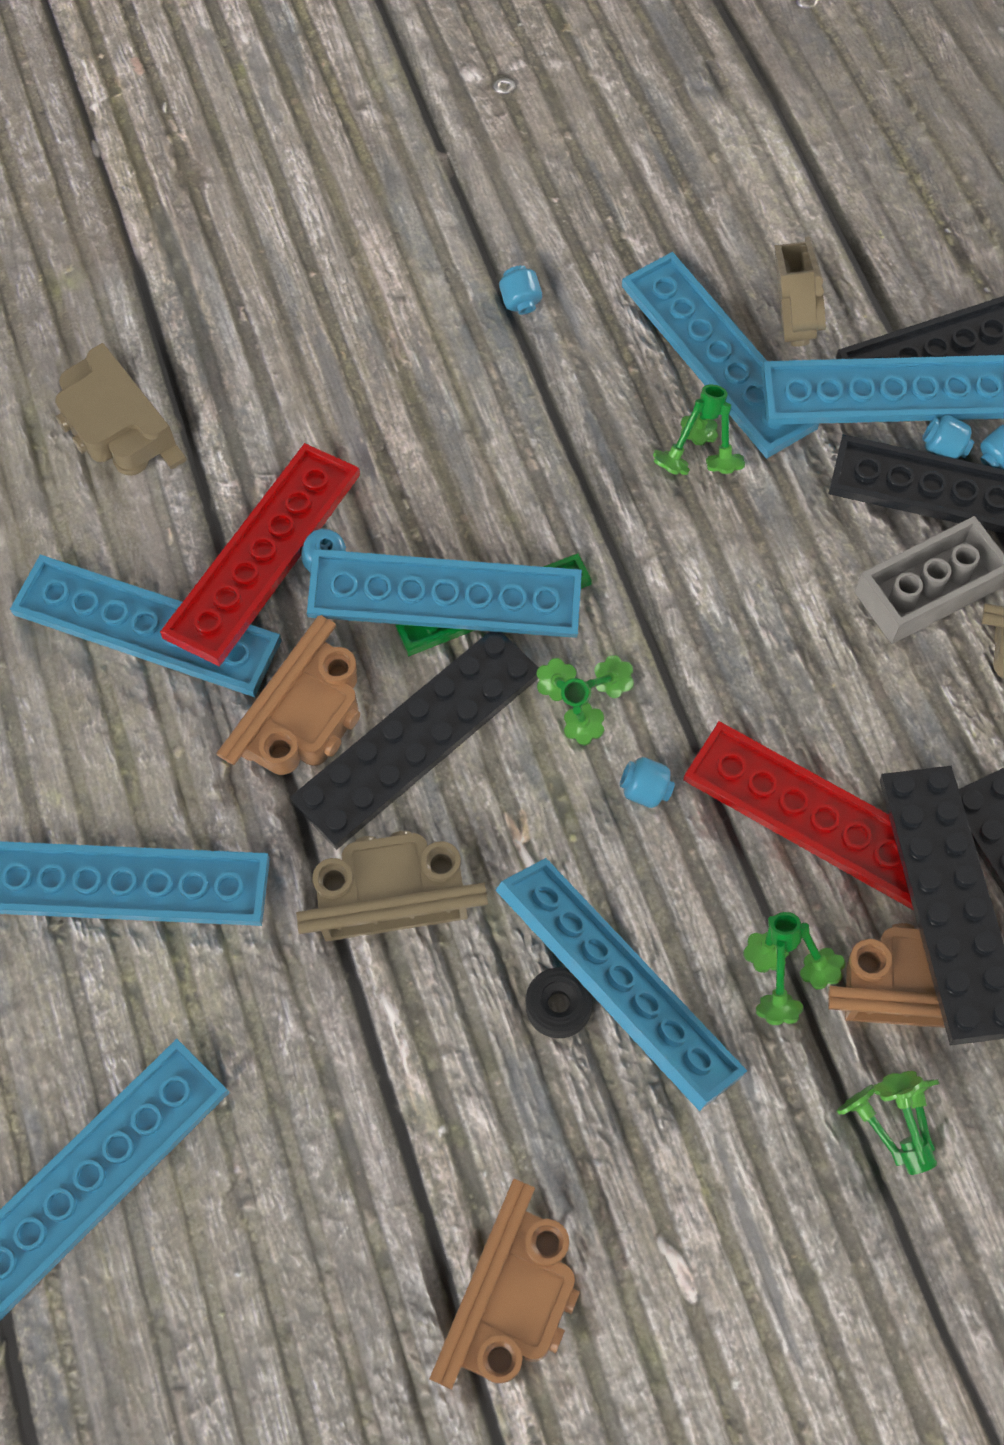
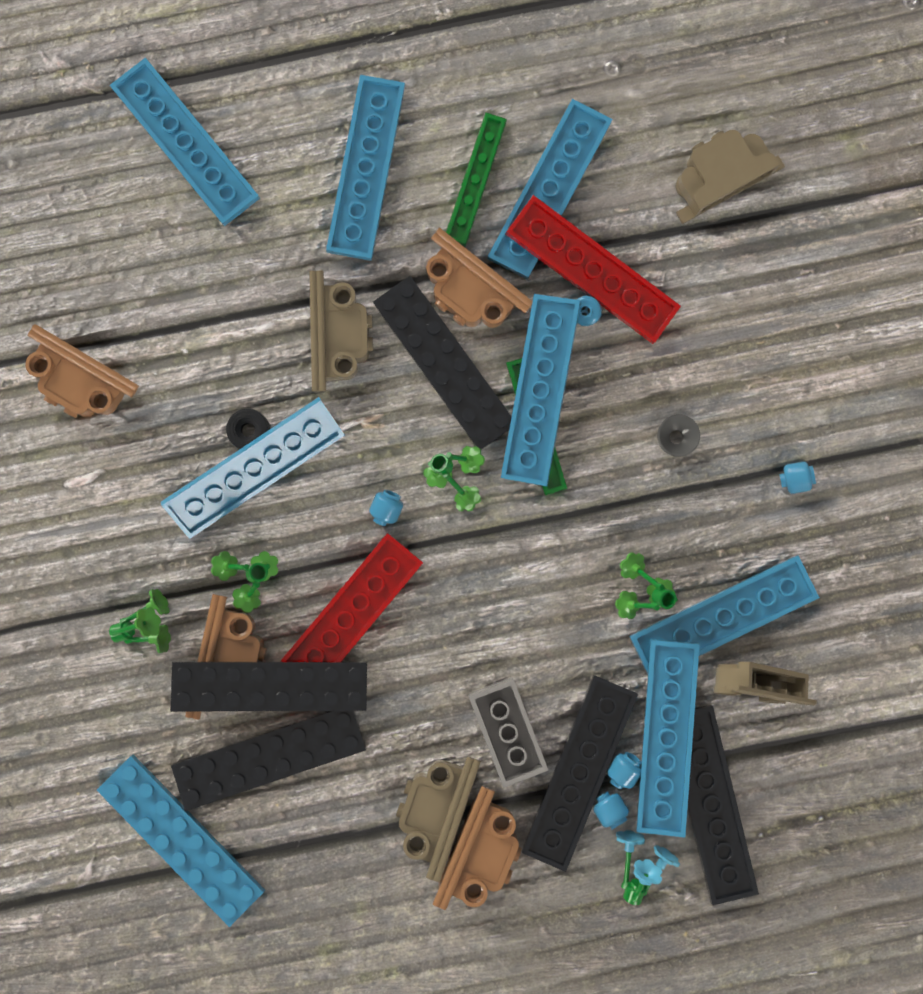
camera: 90 degrees right, 20 degrees up
none -> green tile [446,112,507,248]
none -> dark grey piece [657,414,700,457]

